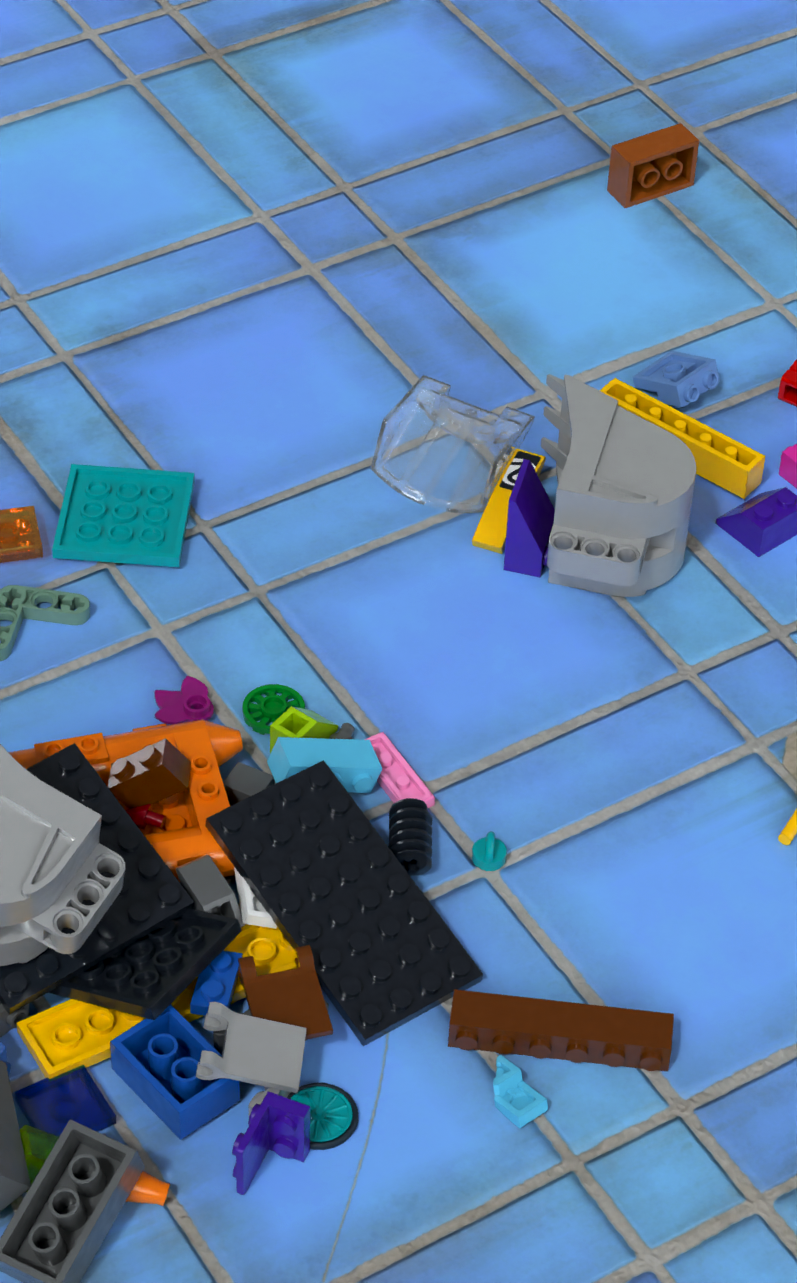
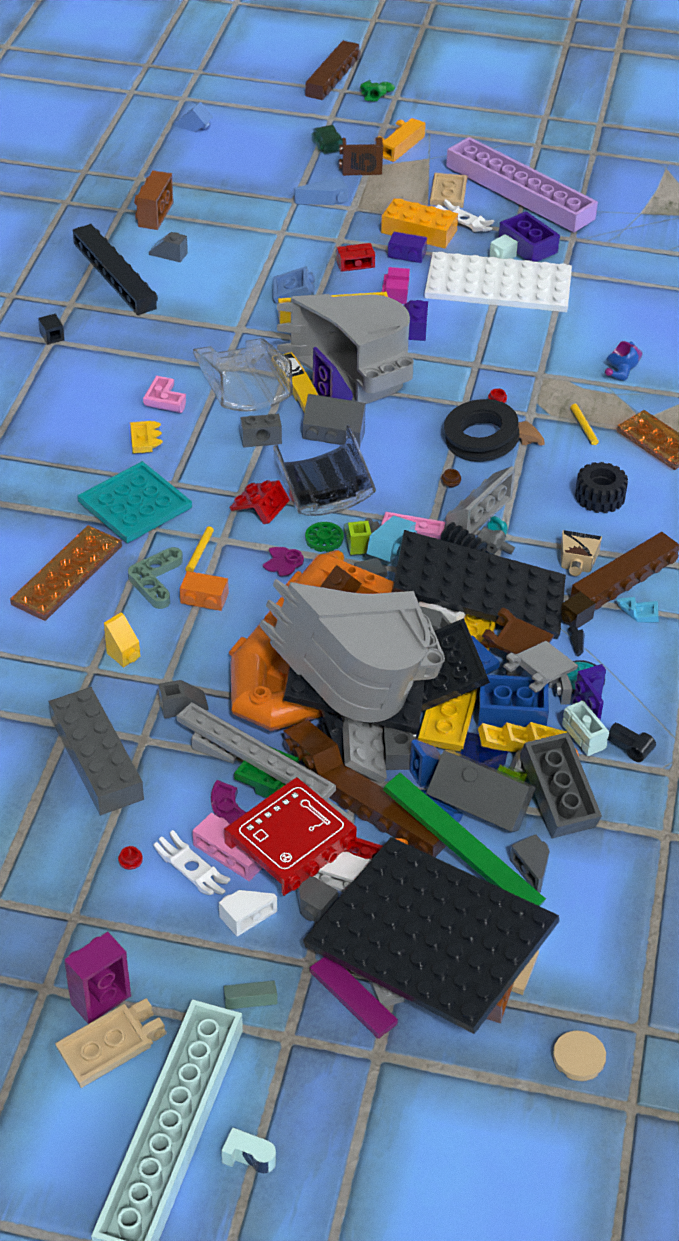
camera: 45 degrees left, 0 degrees up
none -> black brick [38,313,65,345]
none -> black brick [72,224,158,316]
none -> yellow plate [130,421,163,453]
none -> bright pink brick [143,376,186,413]
none -> dark grey slope [149,232,188,263]
none -> orange brick [180,571,229,611]
none -> yellow bar [185,526,214,572]
none -> red bracket [230,480,290,524]
none -> dark grey brick [240,414,282,448]
none -> clear smoke windscreen [273,425,376,516]
none -> dark grey slope [303,394,366,448]
none -> reddish brown plate [441,469,461,487]
none -> black tyre [444,399,519,461]
none -> light grey slope [445,466,515,534]
none -> dark grey piece [478,526,515,555]
none -> yellow slope [478,722,567,752]
none -> red plate [488,388,507,403]
none -> medium nougat slope [519,421,545,445]
none -> tan torso [560,530,602,576]
none -> dark brown brick [561,592,596,629]
none -> light aqua brick [562,701,609,756]
none -> black bar [568,625,585,656]
none -> black tyre [575,462,628,513]
none -> black piece [607,722,656,762]

